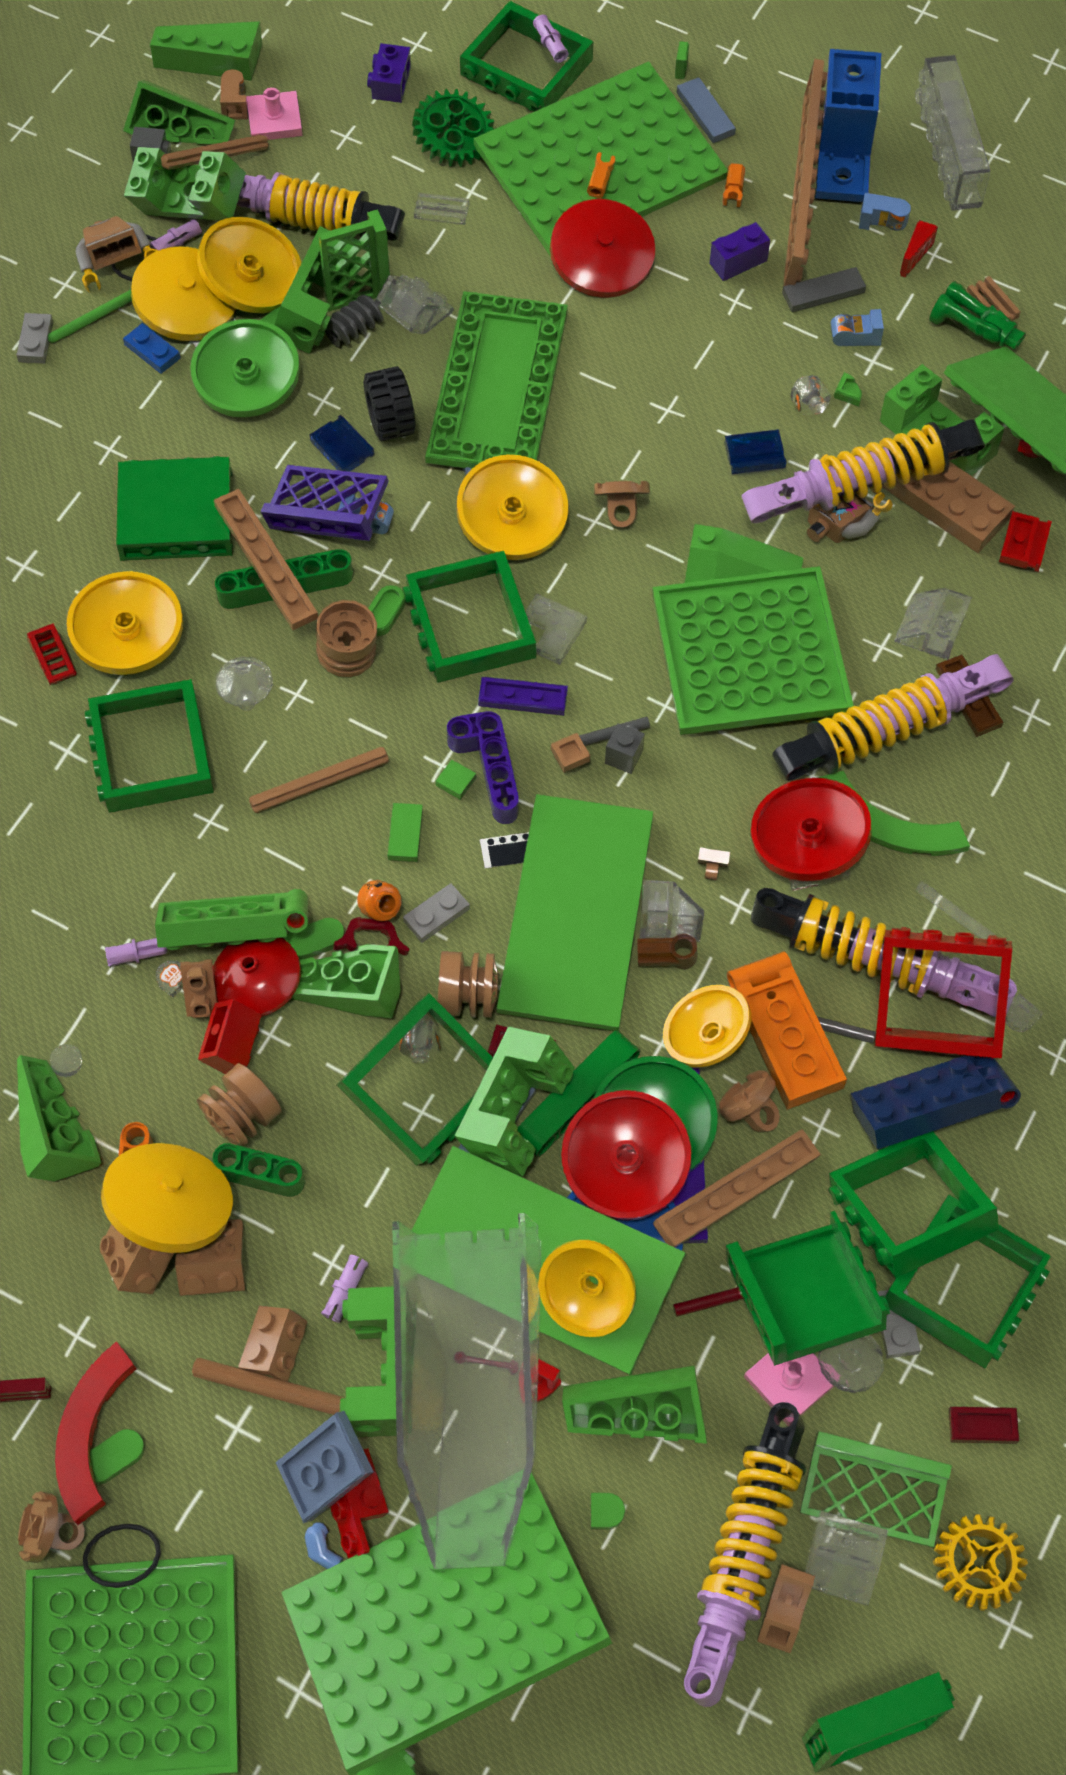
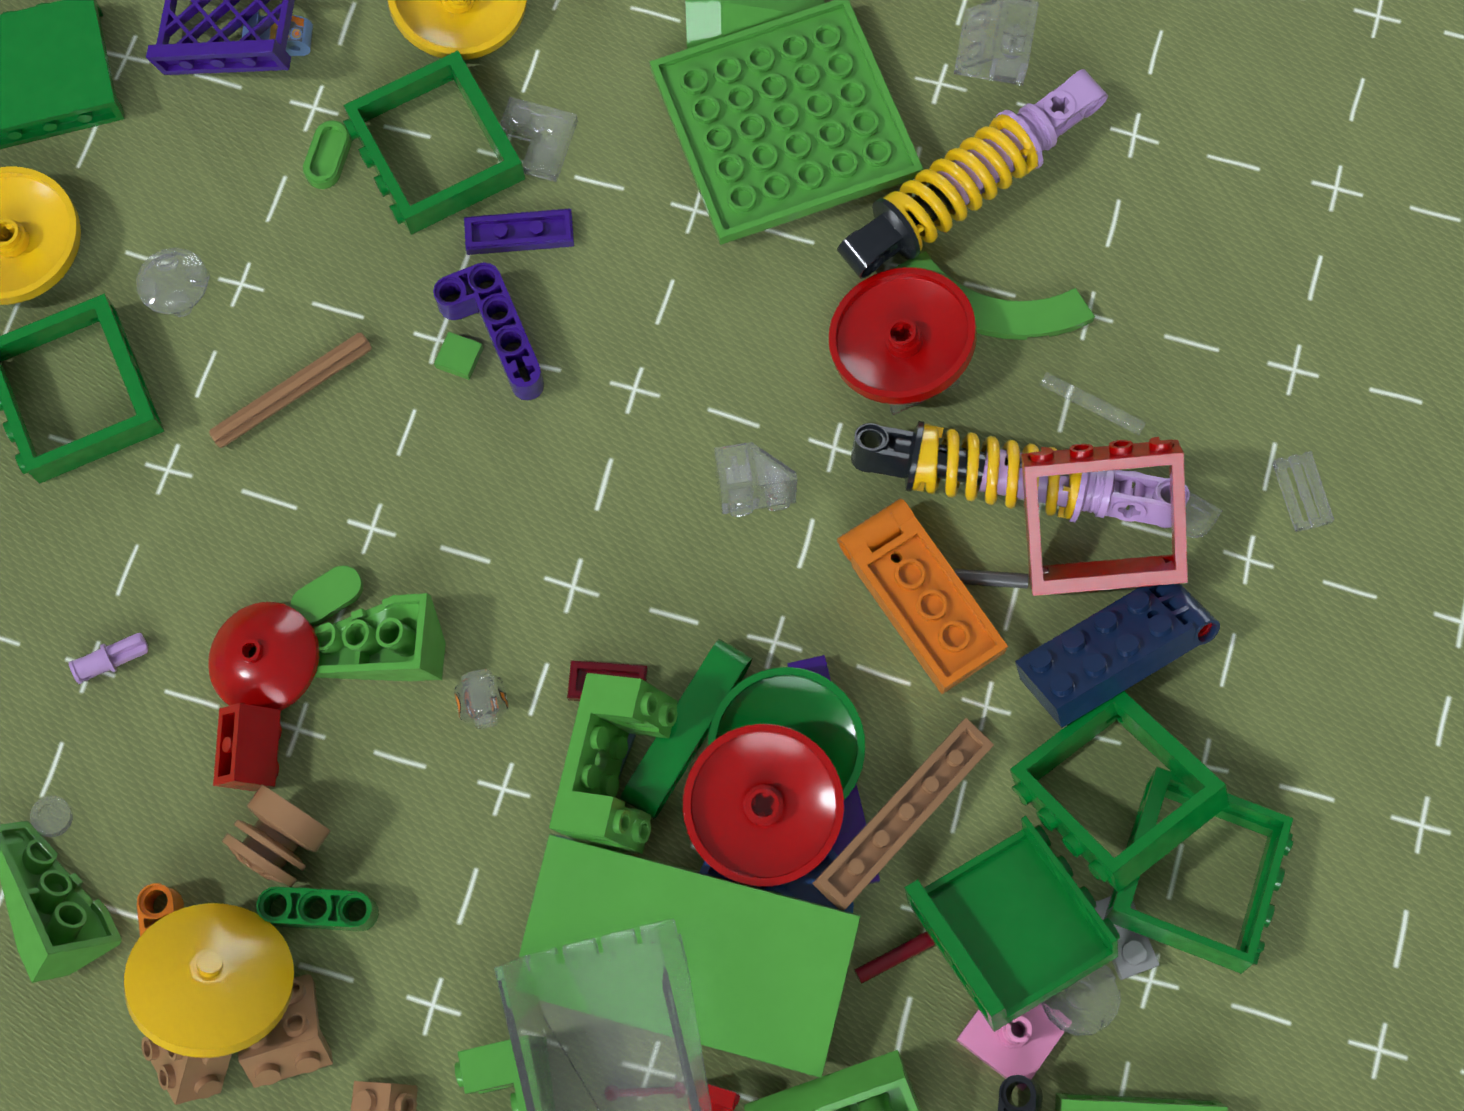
camera: 10 degrees left, 10 degrees up
bright green hinge [155,889,309,950] -> none
tile [155,960,183,998] -> none
medium nougat hips [180,959,217,1018] -> none
medium nougat plate [214,489,318,630] -> none
green beam [215,549,353,609] -> none
medium nougat wheel [316,600,377,677] -> none
lavender pin [321,1255,369,1323] -> none
dark red helmet [333,917,409,956] -> none
green window [336,993,493,1166] -> none
orange head [357,880,402,922] -> none
bright green tile [387,803,423,862] -> none
light grey plate [403,883,470,943] -> none
medium nougat wheel [438,951,499,1018] -> none
black sticker [480,832,529,868] -> none
bright green tile [496,794,654,1031] -> none
yellow dish [538,1240,636,1337] -> none
medium nougat tile [551,733,590,773] -> none
dark grey bar [579,716,650,746] -> none
dark grey brick [605,723,645,774] -> none
reddish brown piece [637,933,698,969] -> none
yellow dish [663,985,751,1067] -> none
tile [698,848,730,880] -> none
medium nougat tile [719,1070,780,1132] -> none
reddish brown tile [935,654,1004,737] -> none
dark red tile [948,1407,1019,1444] -> none

